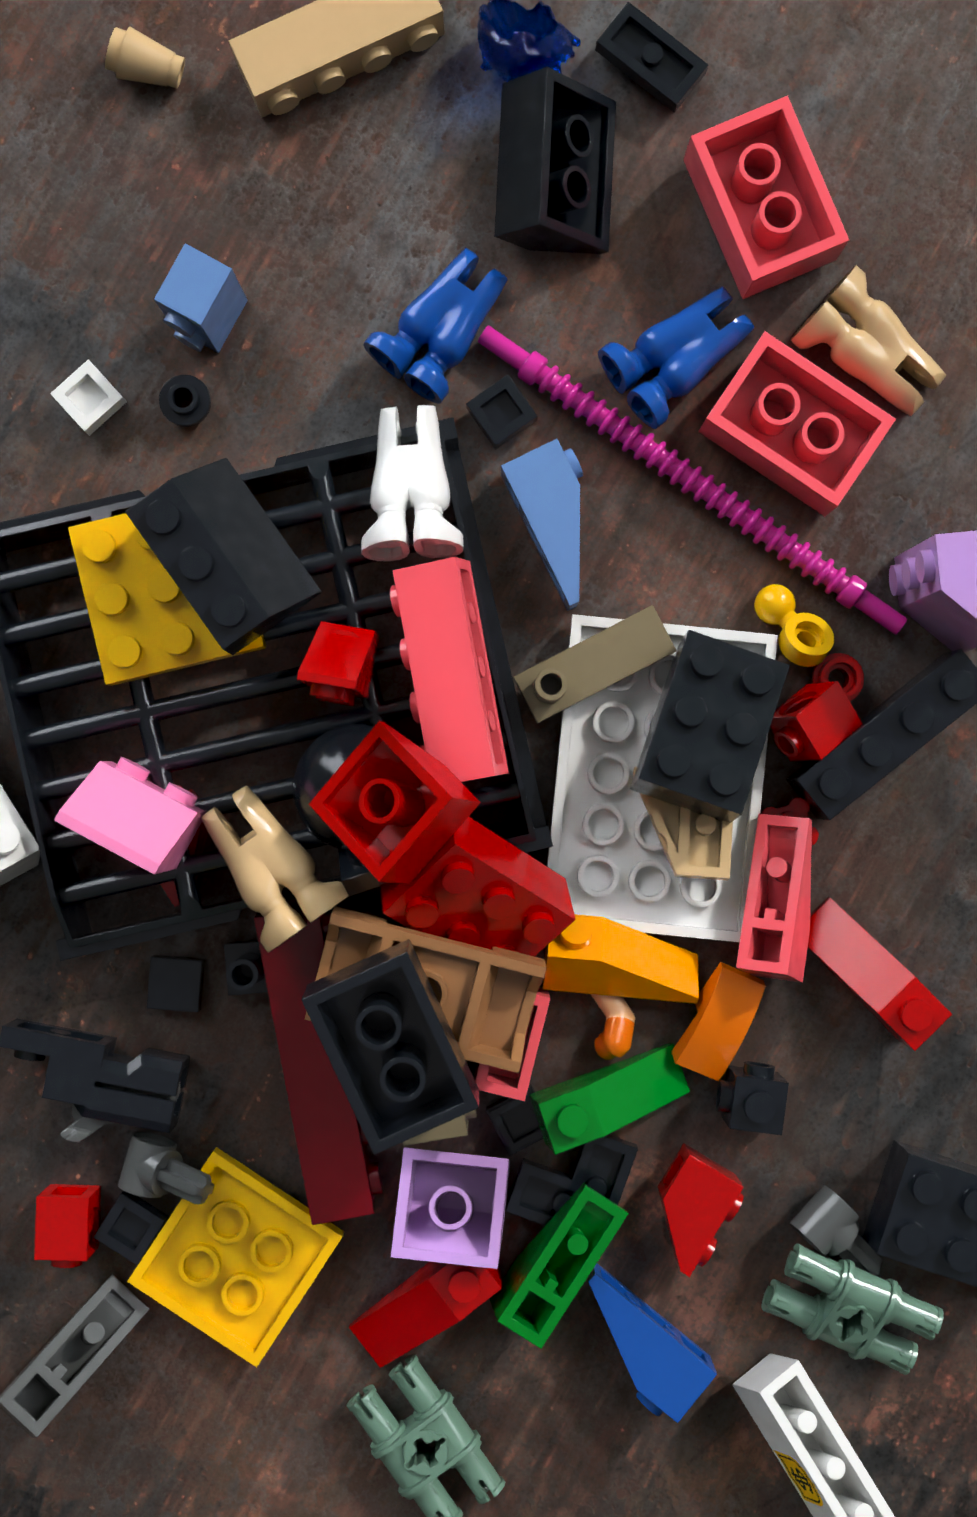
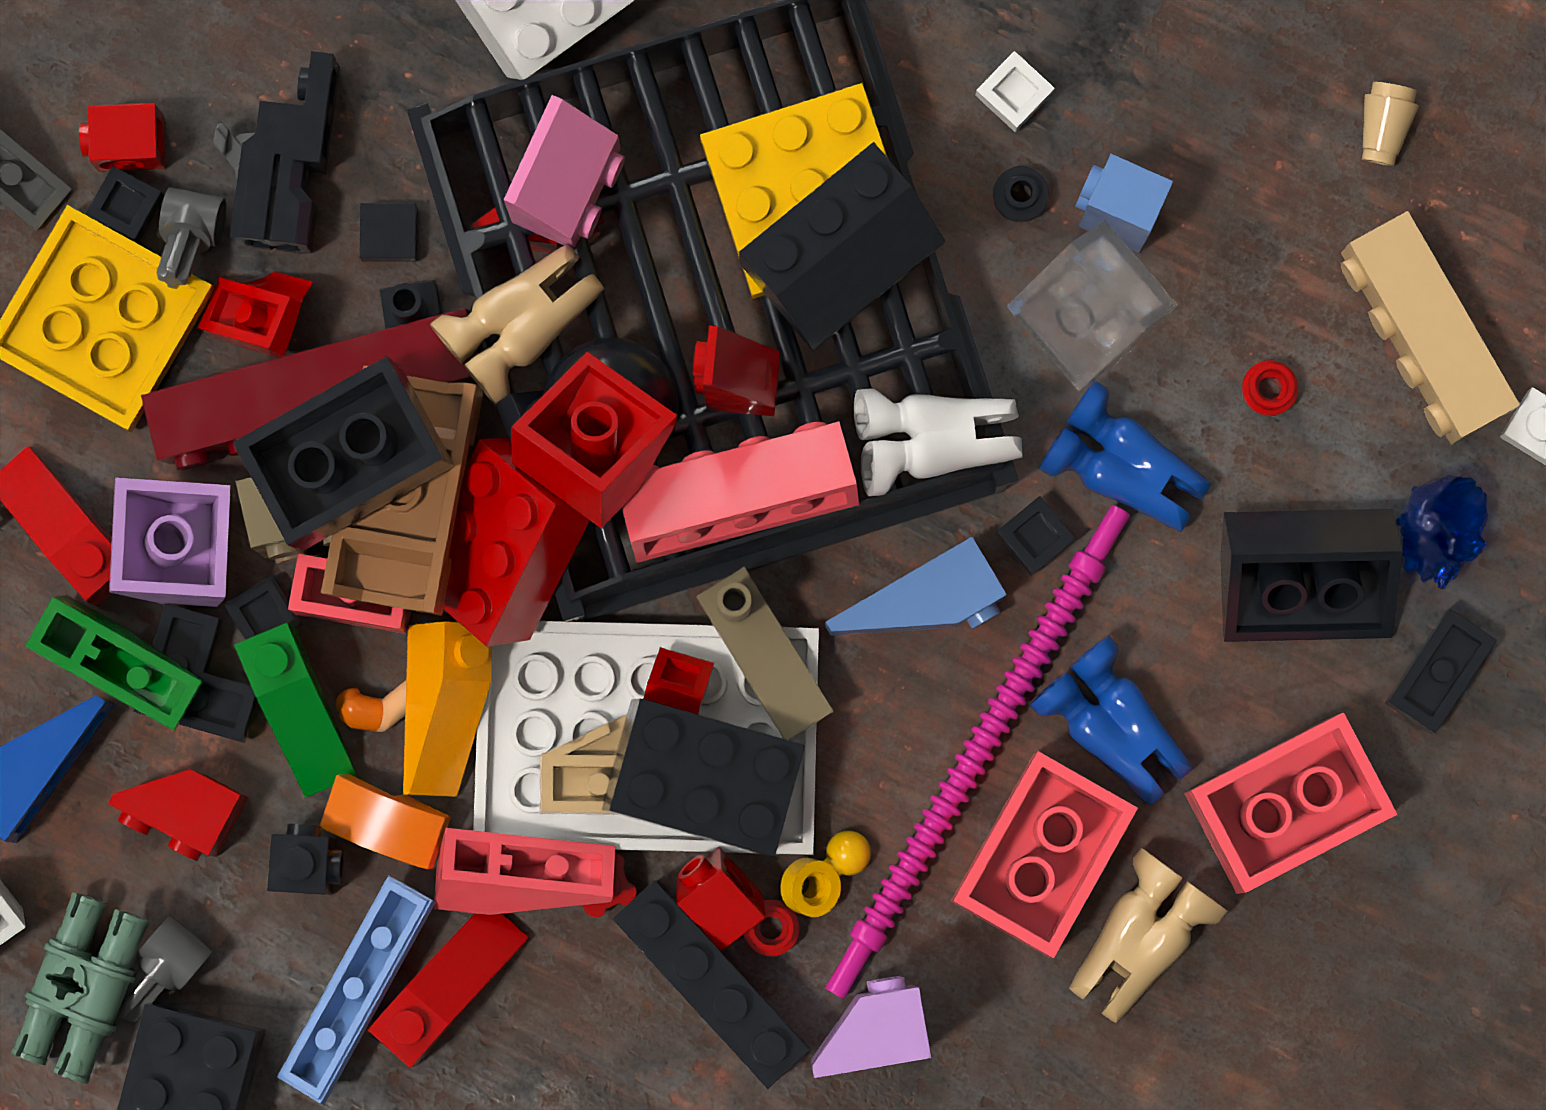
camera: 85 degrees right, 5 degrees down
none -> red slope [198,271,313,358]
none -> medium blue slope [277,875,436,1105]
none -> red plate [643,647,714,715]
none -> clear brick [1006,220,1179,391]
none -> red plate [1241,360,1298,417]

